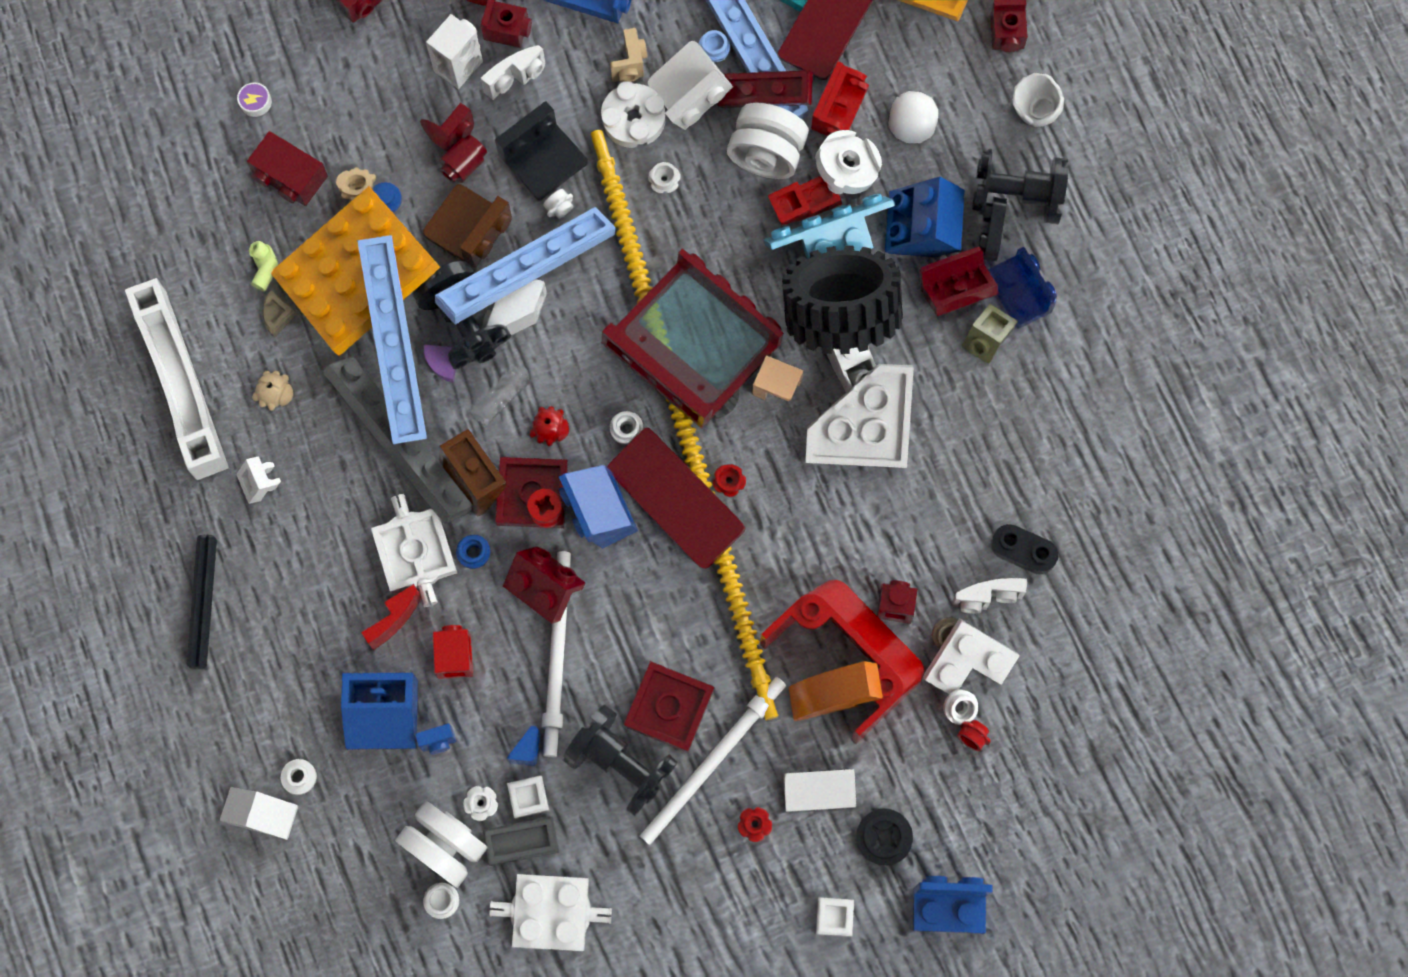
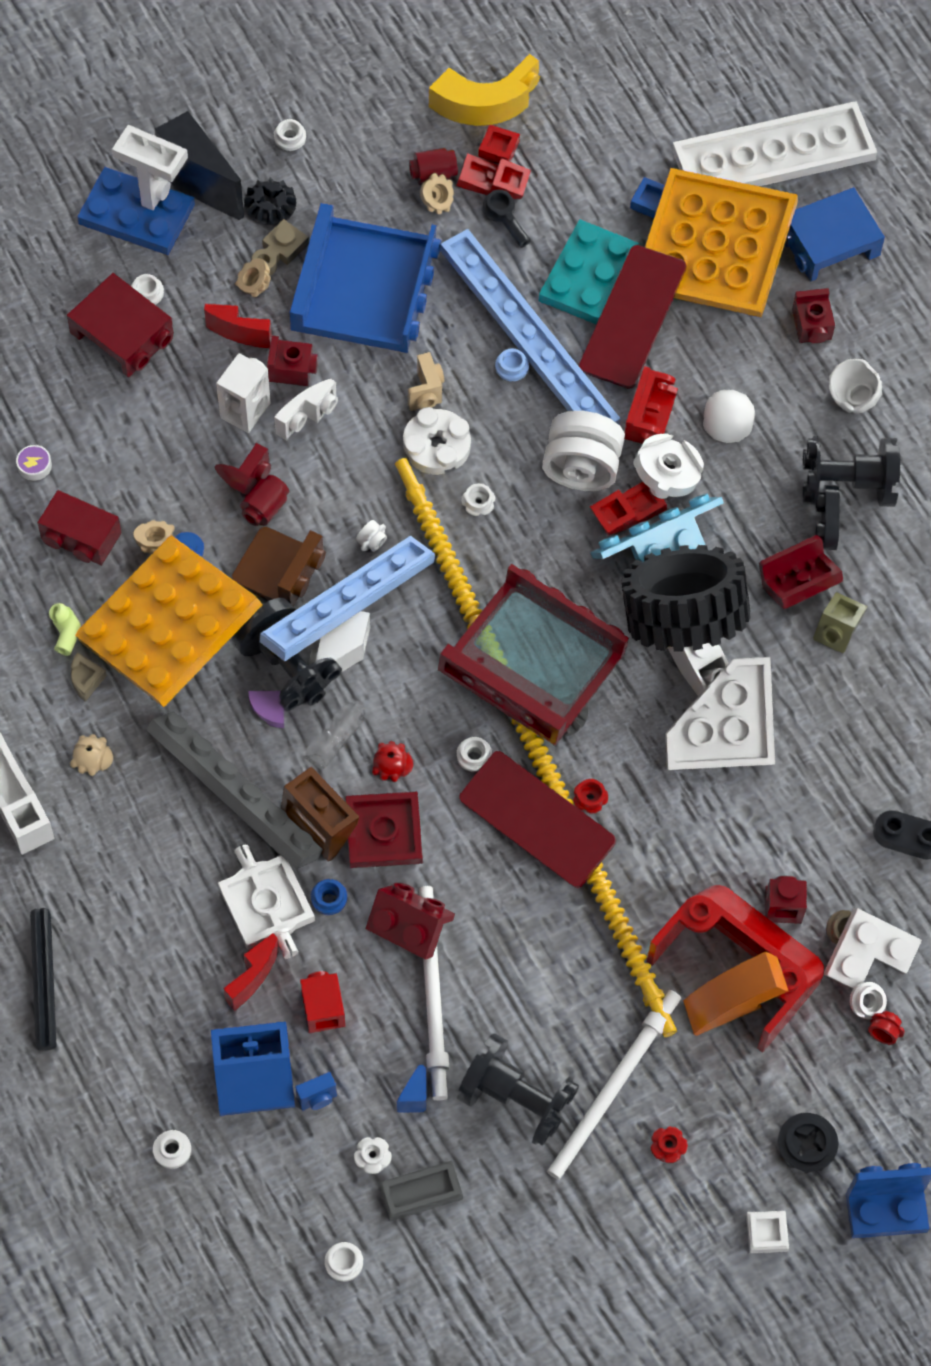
camera: 10 degrees left, 10 degrees down
white slope [220,787,298,840] -> none
white tile [236,457,281,504] -> none
light blue plate [357,235,427,444] -> none
white wheel [395,800,488,888] -> none
white plate [490,874,612,951] -> none
black bracket [495,101,588,200] -> none
white tile [507,776,550,819] -> none
red wheel [527,488,563,529] -> none
slope [559,465,638,549] -> none
dark red plate [624,661,715,753] -> none
white bracket [648,41,733,130] -> none
dark red tile [717,70,813,108] -> none
light nougat panel [753,355,803,401] -> none
white slope [783,769,856,812] -> none
blue slope [885,176,965,258] -> none
white slope [952,578,1027,614] -> none
clear blue bracket [988,247,1057,329] -> none

